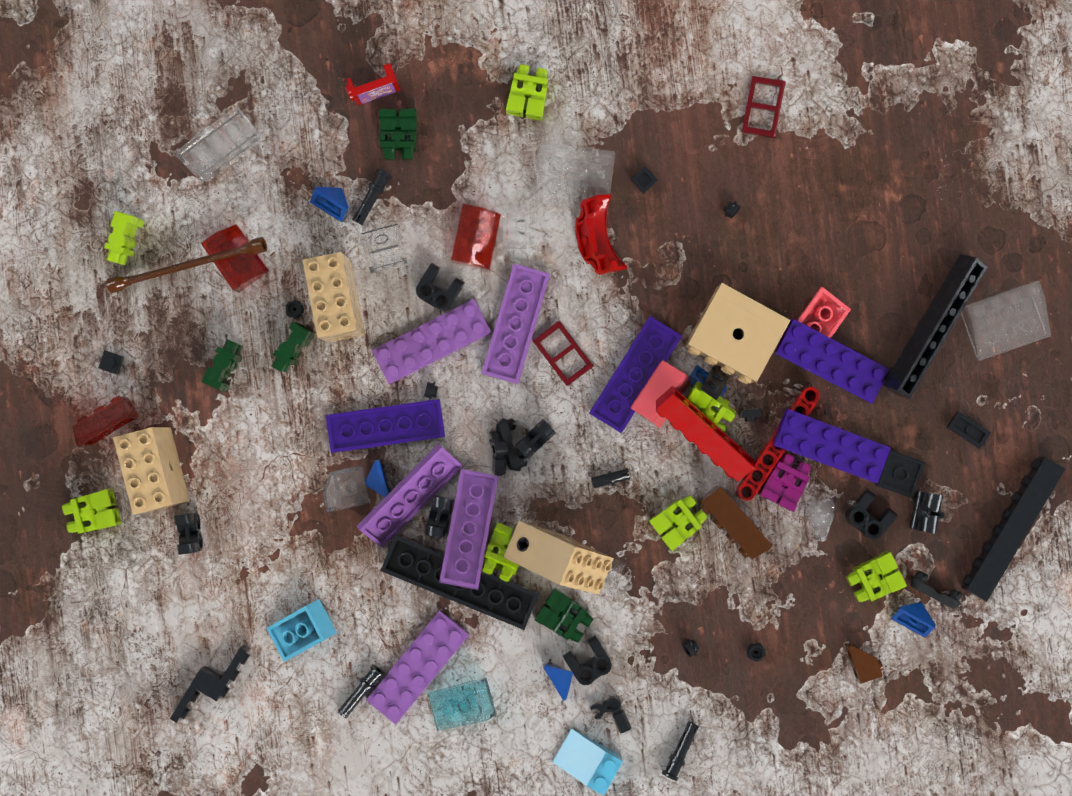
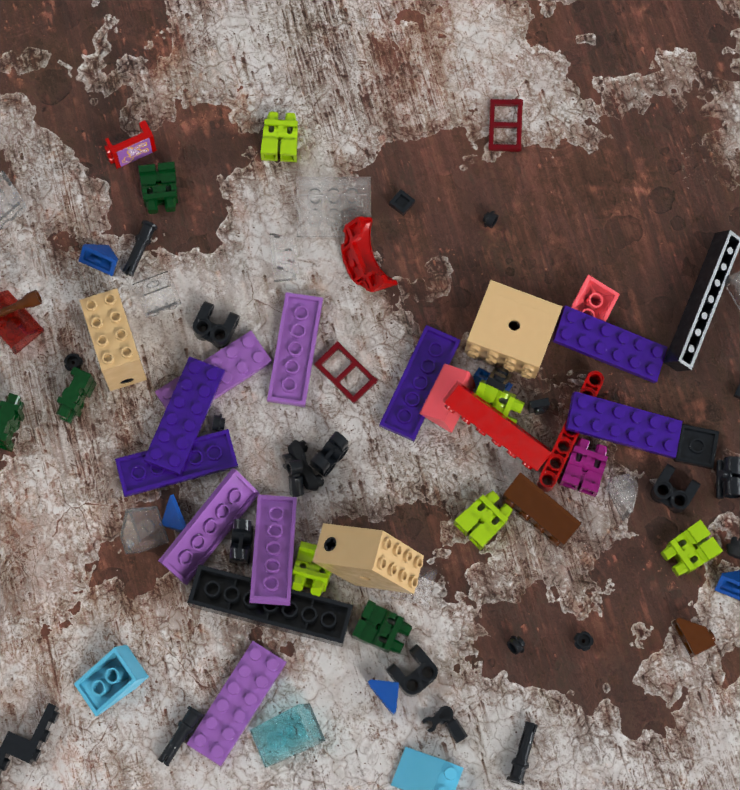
camera: 15 degrees left, 15 degrees down
clear red slope [451,204,501,270] -> none
black axle [591,468,630,488] -> none
none -> dark purple plate [144,357,225,476]

